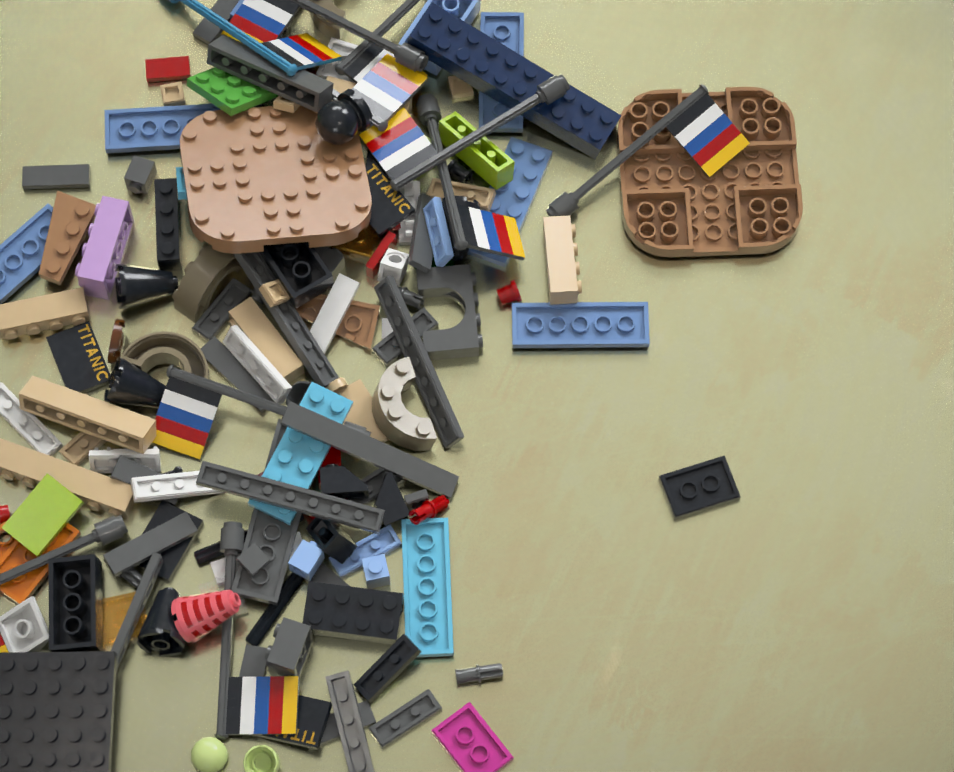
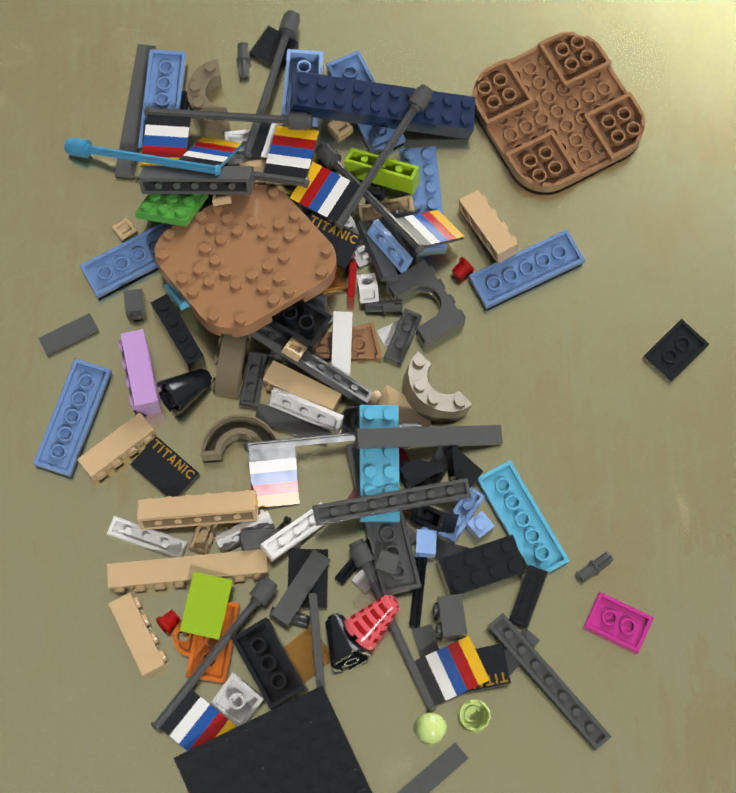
camera: 30 degrees left, 5 degrees up
medium nougat wing [39,191,96,285] -> none
black cone [104,357,166,408] -> none
reddish brown tile [108,319,126,364] -> none
red tile [145,56,191,82] -> none
black tile [315,89,373,145] -> none
dark grey tile [369,689,442,749] -> none
dark grey tile [374,276,465,448] -> none
dark grey tile [404,489,429,511] -> none
red axle [409,495,450,525] -> none
flag [545,84,750,217] -> none

